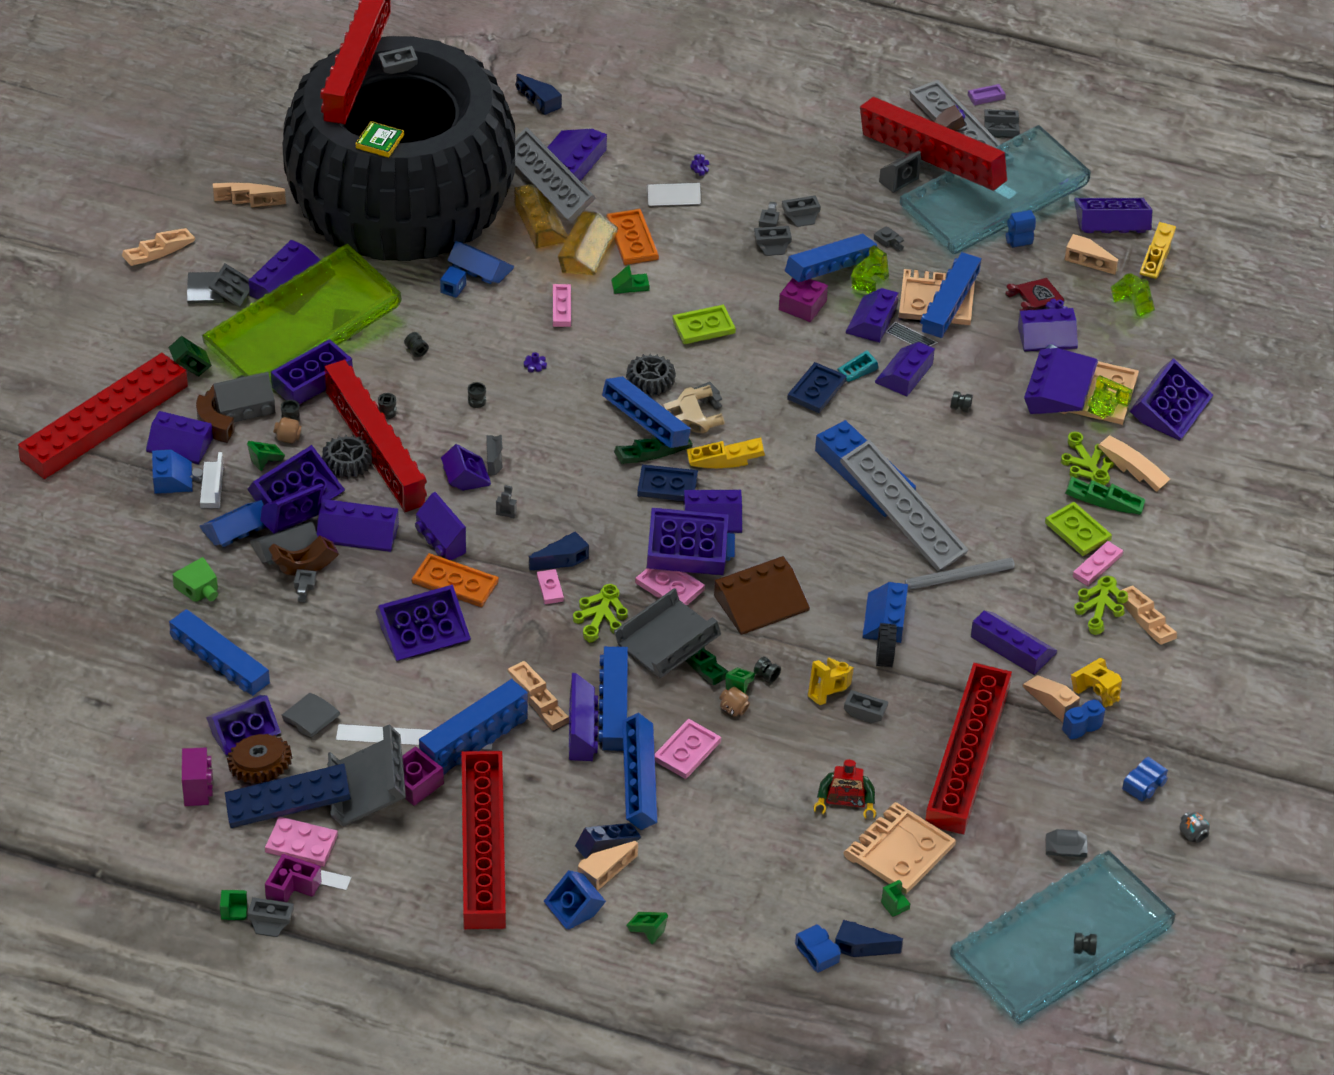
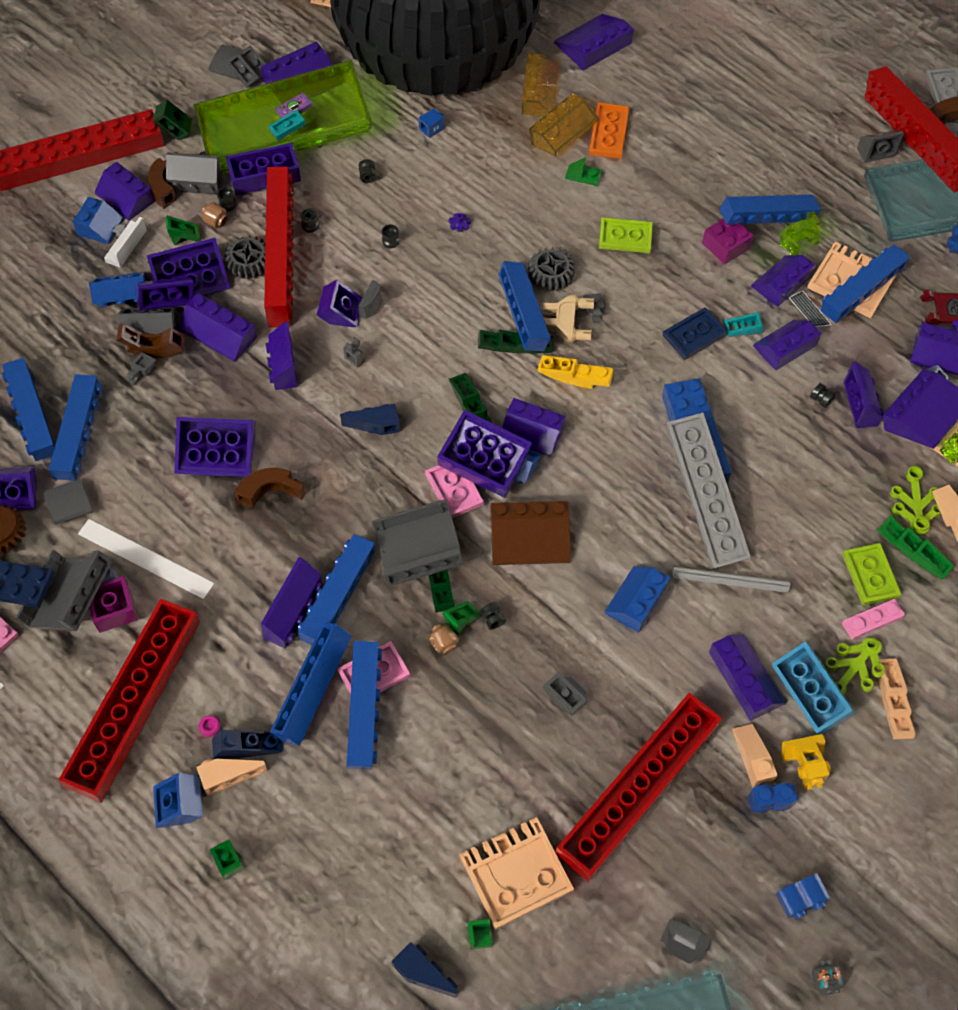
camera: 25 degrees right, 15 degrees up
light nougat slope [122,228,195,266] -> none
bright green torso [172,557,218,602] -> none
orange tile [412,553,499,608] -> none
blue brick [419,679,528,775] -> none
blue slope [447,241,514,284] -> none
light nougat slope [508,661,569,731] -> none
light grey plate [515,127,596,223] -> none
bright pink plate [537,569,564,604] -> none
bright pink plate [553,284,571,327] -> none
lime plant [573,584,628,643] -> none
dark blue plate [637,464,698,501] -> none
white panel [646,183,701,206] -> none
dark purple plant [690,154,709,176] -> none
dark grey slope [754,226,792,256] -> none
dark grey plate [759,201,780,227] -> none
dark grey slope [782,195,821,227] -> none
blue brick [795,924,841,973] -> none
yellow tile [808,658,854,705] -> none
torso [813,759,877,819] -> none
dark grey plate [874,226,904,251] -> none
black tyre [876,623,897,668] -> none
none -> blue brick [49,374,102,481]
none -> dark pink tile [199,715,221,738]
none -> reddish brown arch [234,468,305,508]
none -> teal plate [268,110,306,141]
none -> medium lavender tile [275,93,313,118]
none -> blue brick [346,641,382,770]
none -> dark green slope [449,373,493,423]
none -> dark azure brick [771,641,856,735]
none -> dark purple slope [843,362,884,428]

